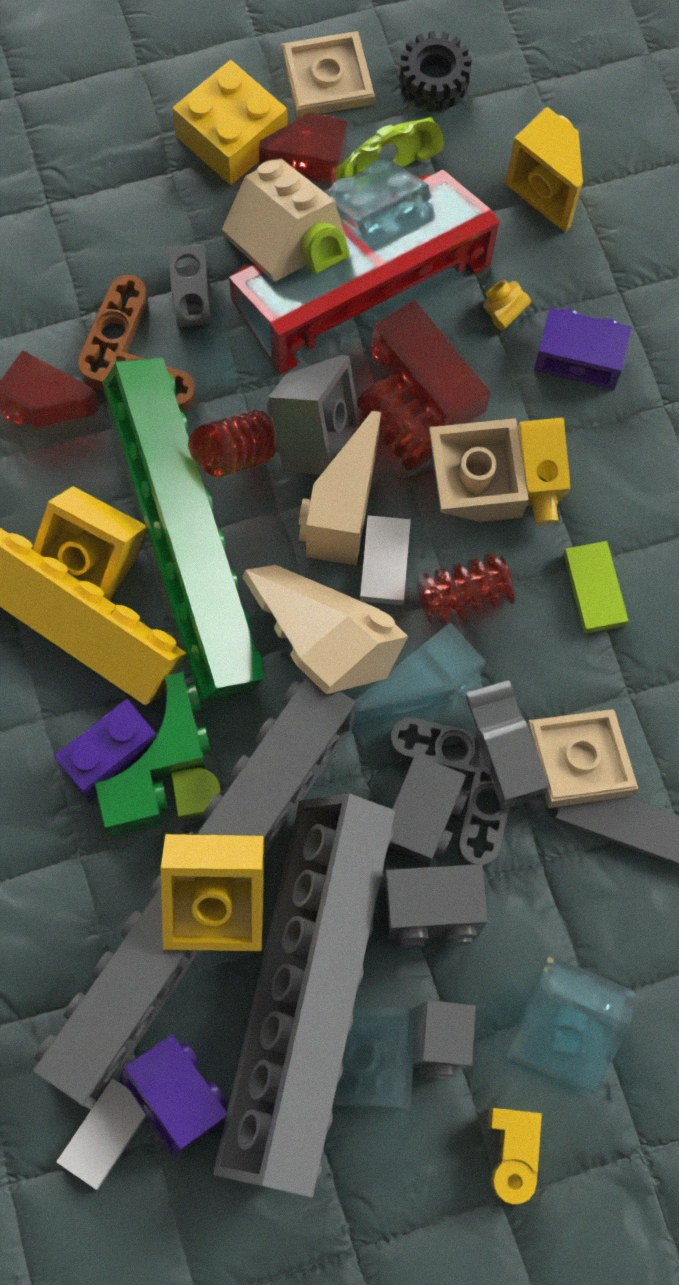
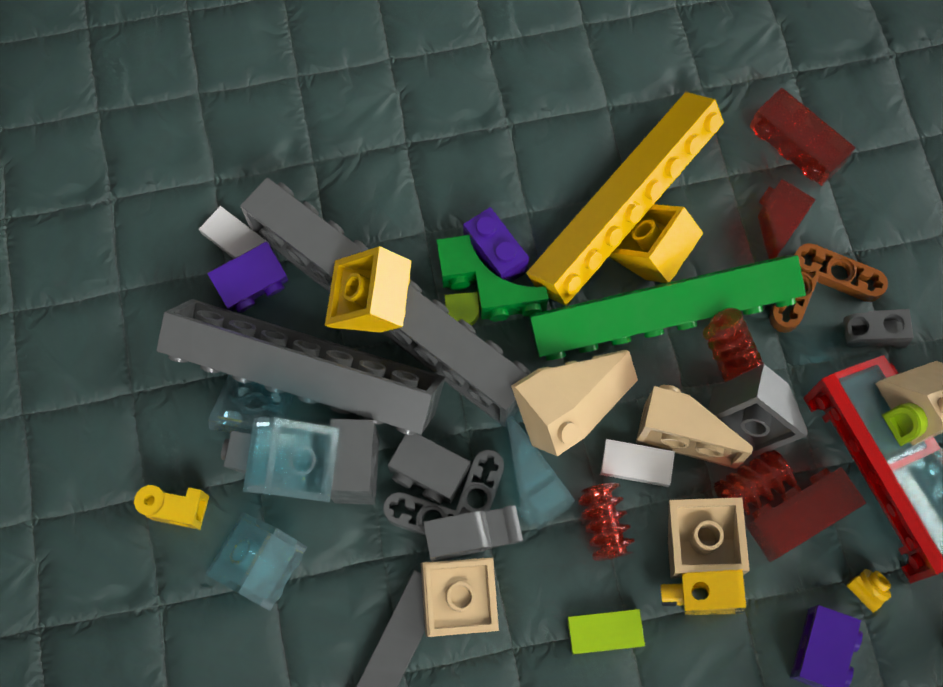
camera: 100 degrees right, 0 degrees up
none -> clear light blue brick [243,417,340,502]

